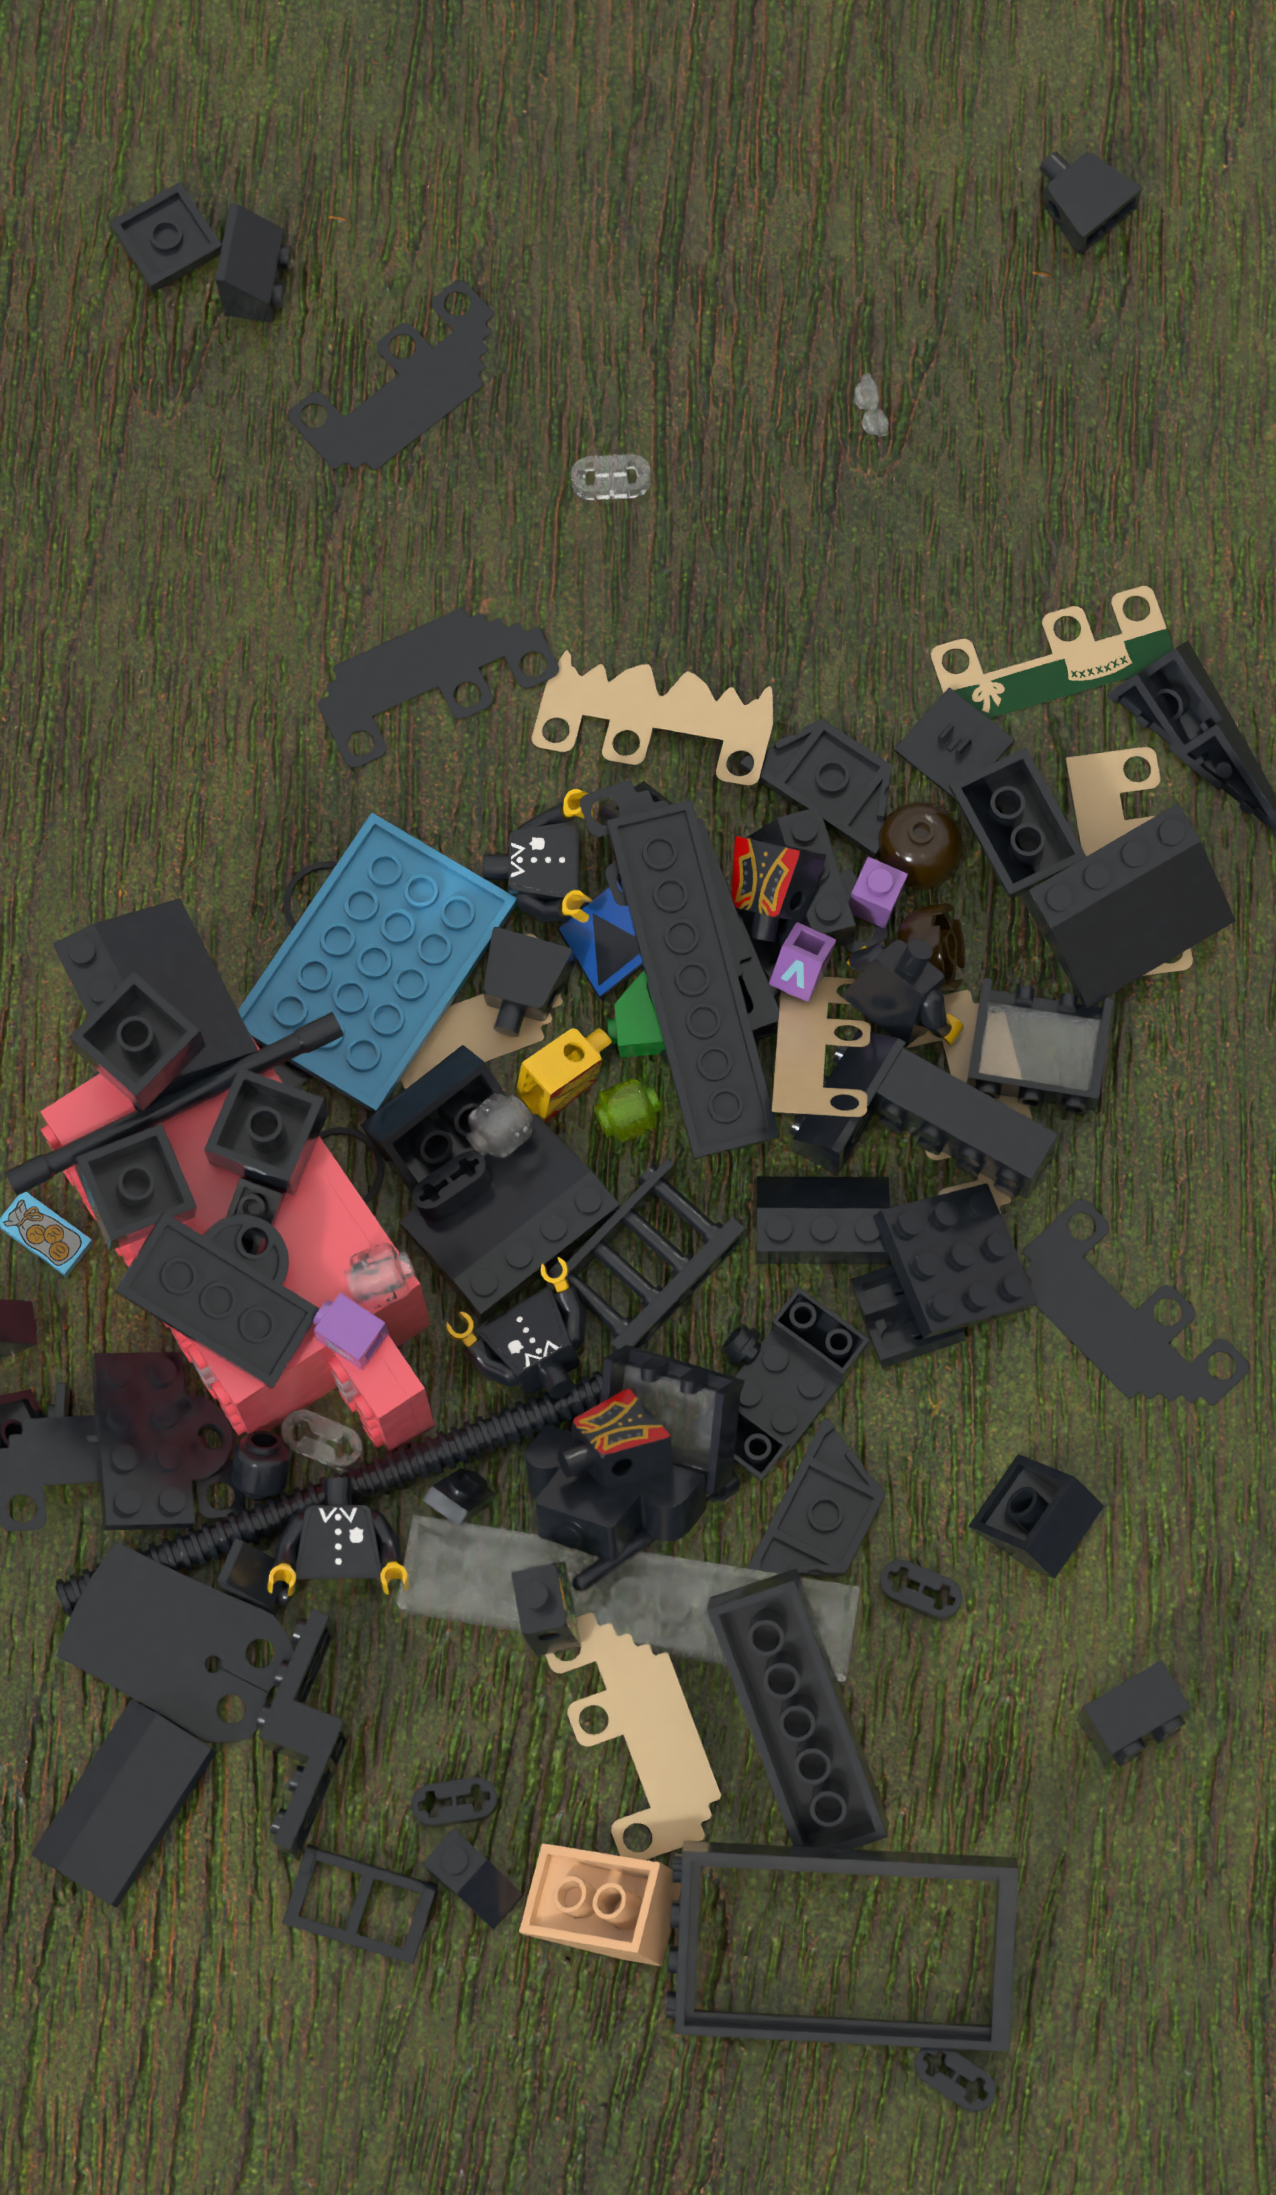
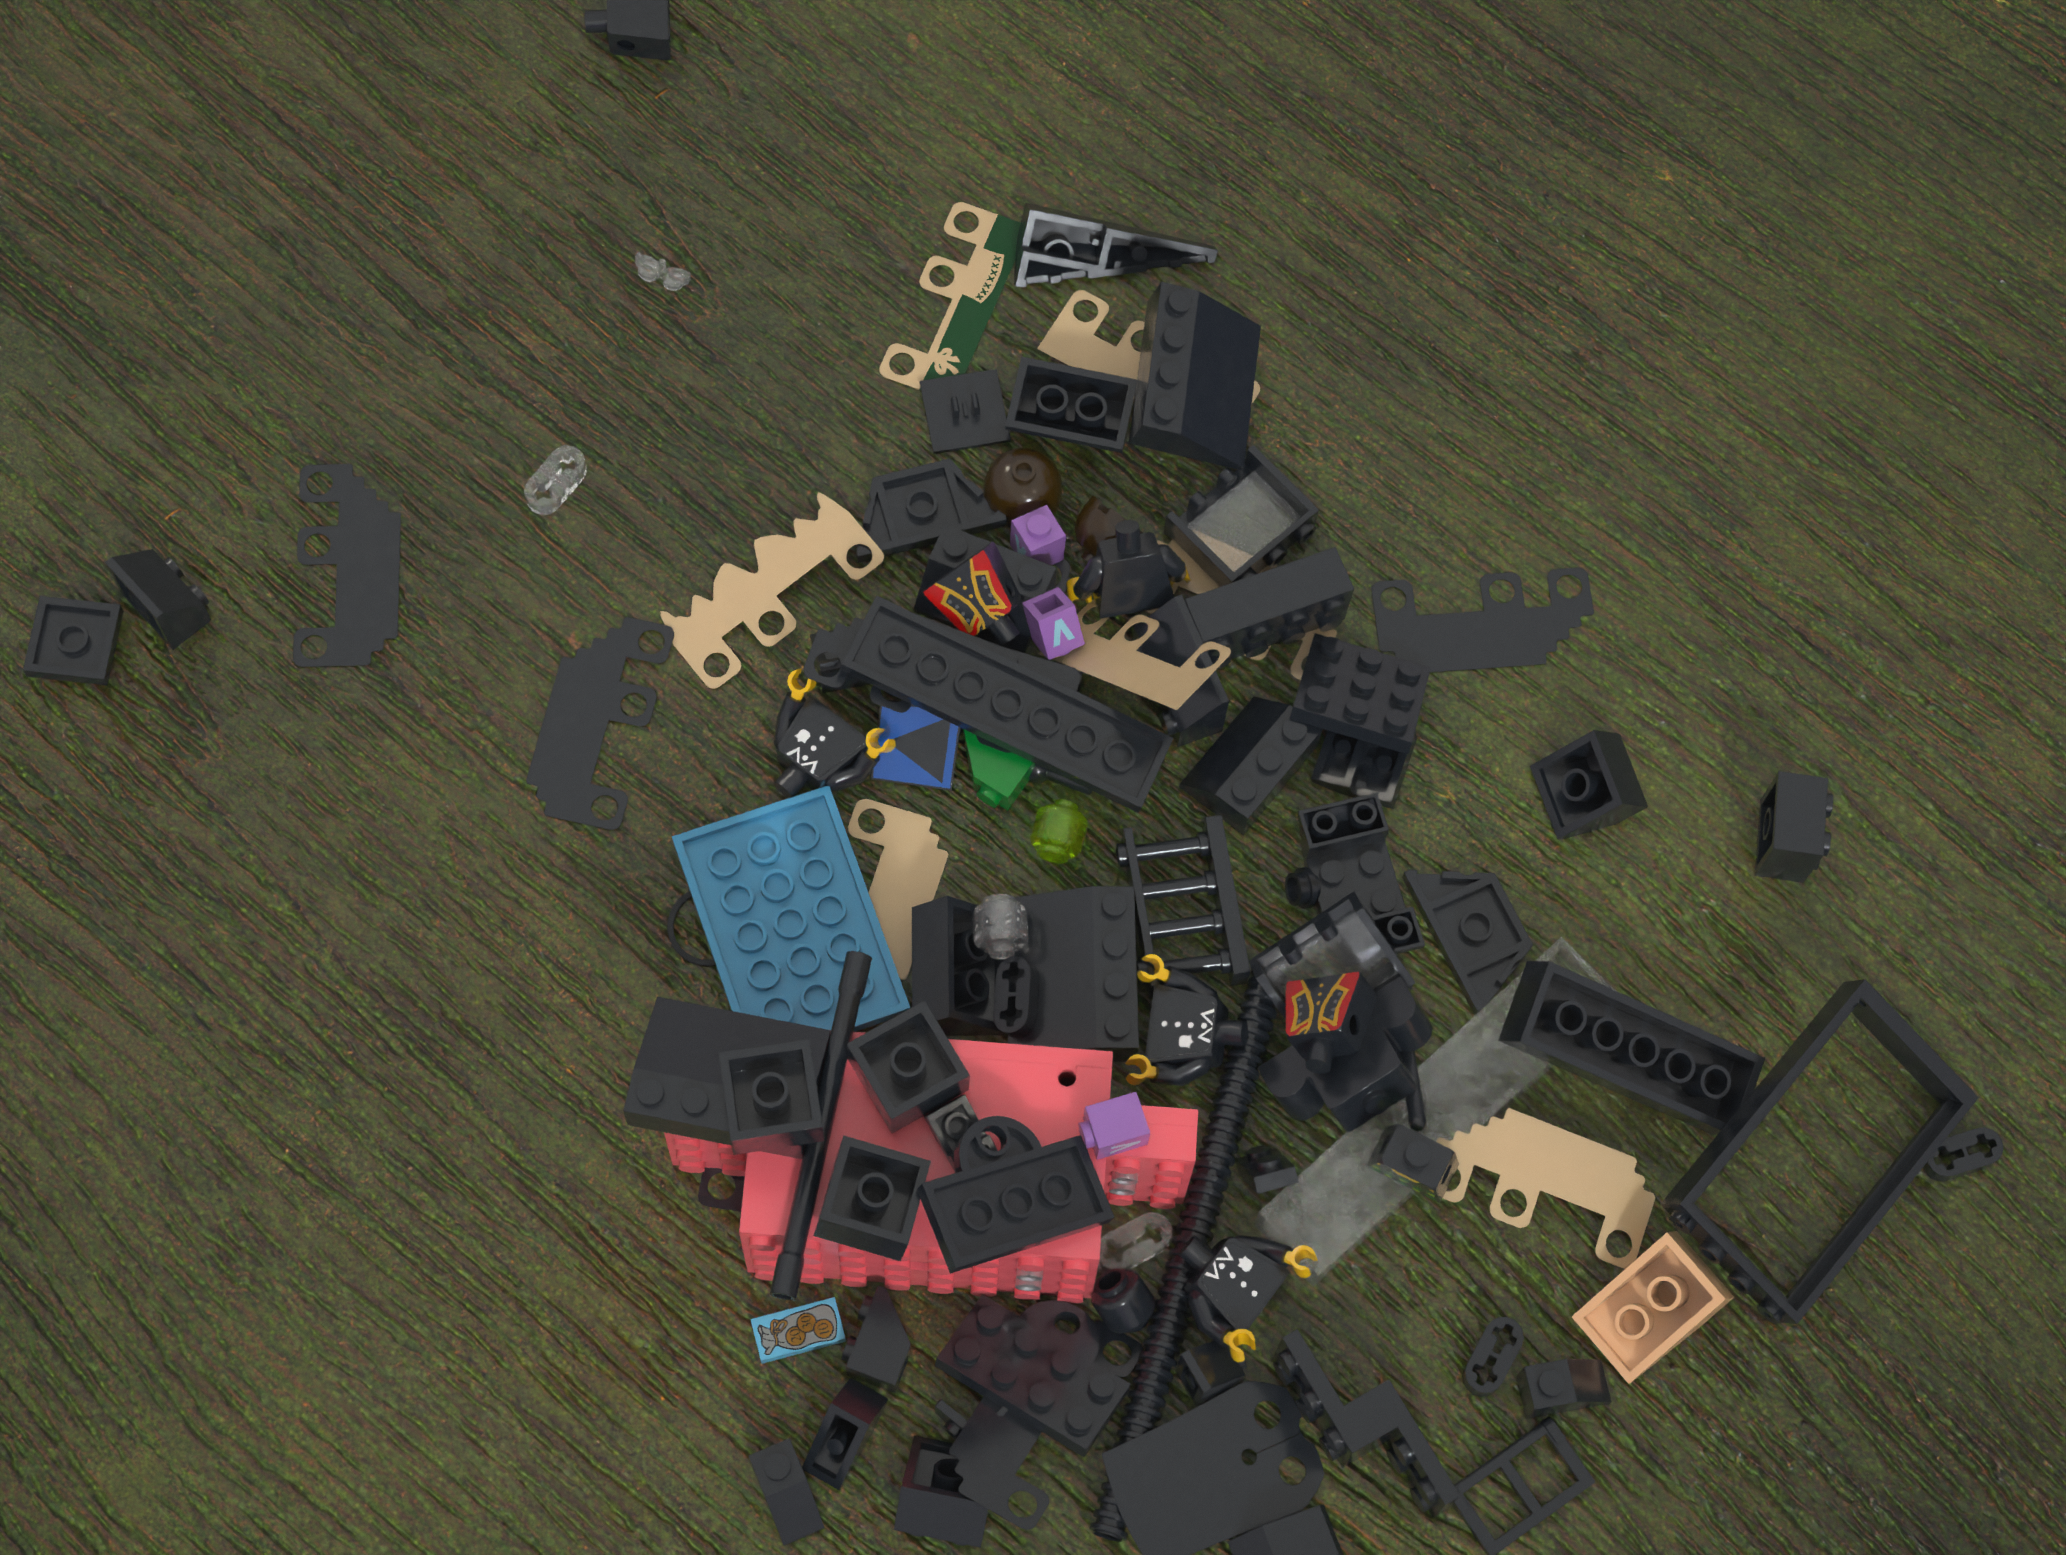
camera: 60 degrees left, 5 degrees down
clear head [344,1243,416,1310] -> none
black torso [483,926,576,1037] -> none
yellow torso [515,1028,614,1123] -> none
black beam [879,1559,962,1621] -> none
none -> black slope [841,1286,911,1394]

